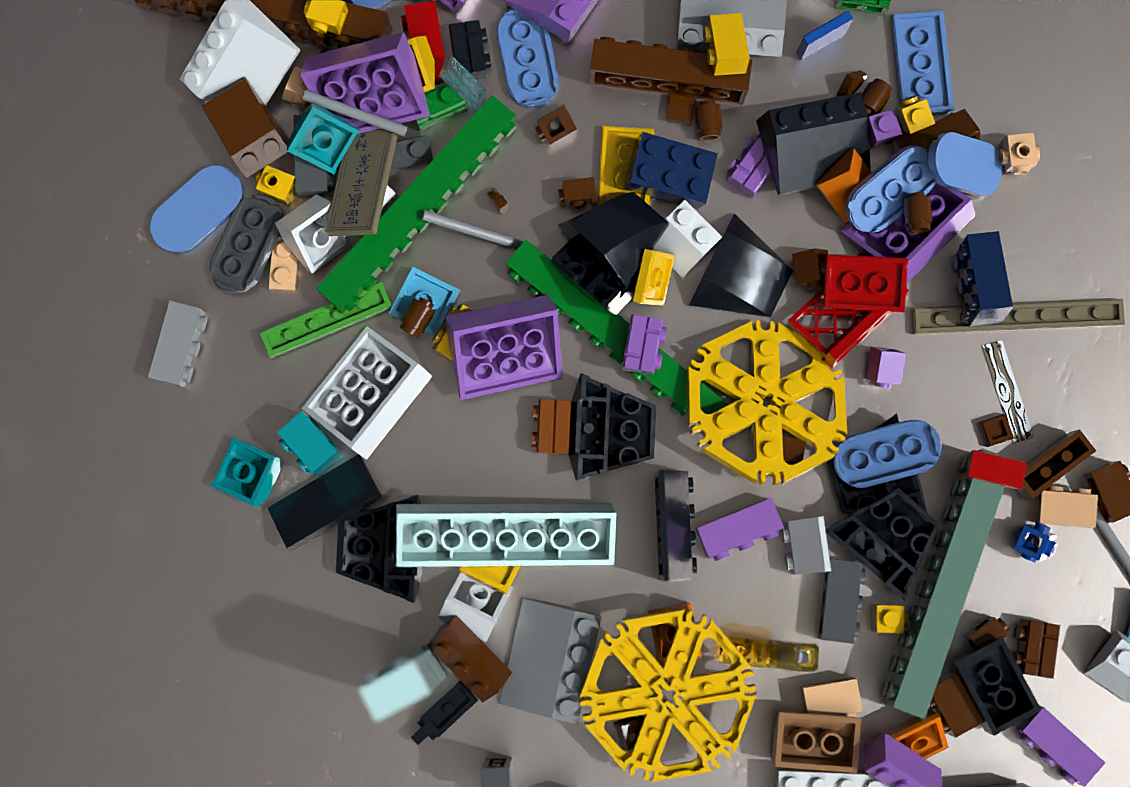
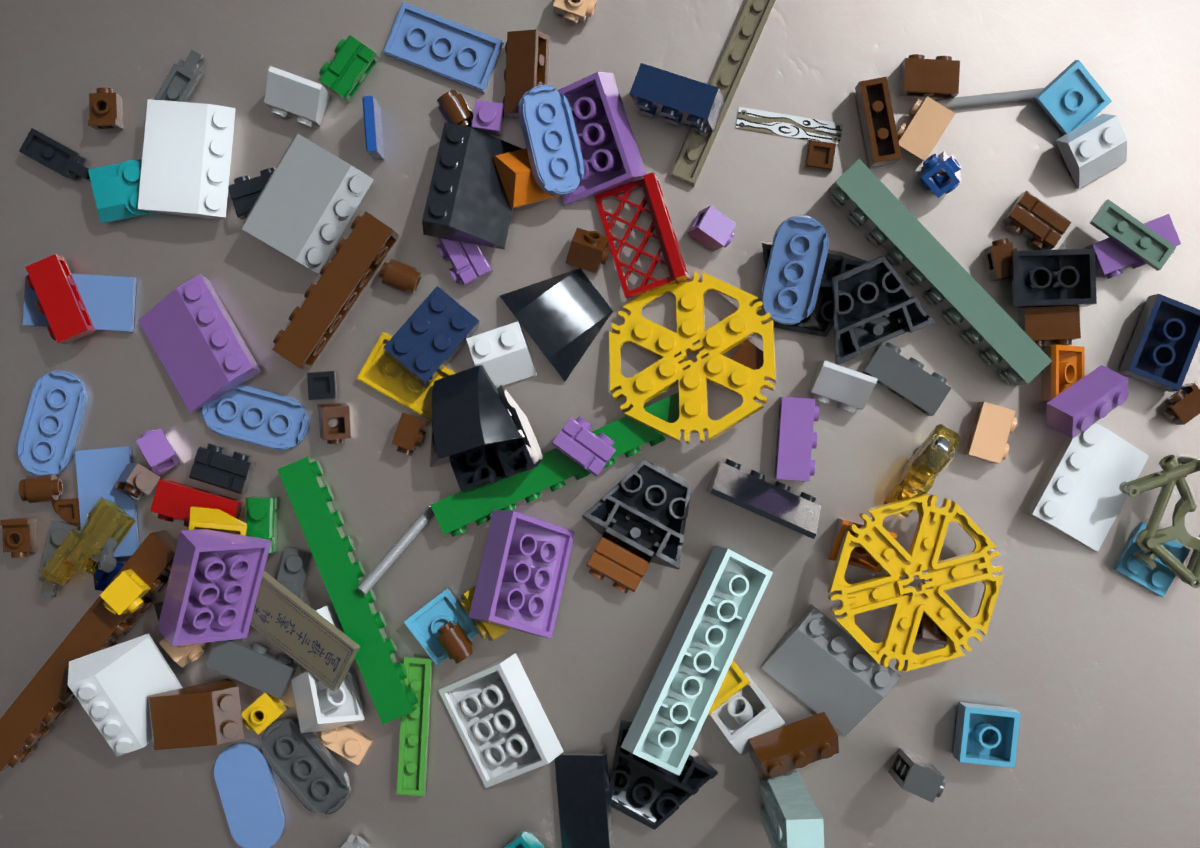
camera: 60 degrees left, 5 degrees up
teal brick [277,411,344,476] -> none
teal slope [287,103,360,174] -> none
light grey bar [302,90,408,136] -> none
black hinge [411,680,479,745] -> none
clear light blue tile [440,55,487,111] -> none
reddish brown tile [486,188,508,214] -> none
yellow tile [633,249,675,306] -> none
reddish brown tile [666,94,696,126] -> none
yellow brick [703,13,750,76] -> none
medium nougat slope [771,711,861,773] -> none
red tile [823,254,908,313] -> none
reddish brown tile [836,70,868,97] -> none
yellow brick [871,604,909,633] -> none
yellow brick [895,95,935,134] -> none
reddish brown brick [903,192,933,233] -> none
medium blue tile [928,132,1002,196] -> none
red tile [966,450,1027,490] -> none
none -> black plate [307,371,338,400]
none -> sand green plate [1090,199,1176,271]

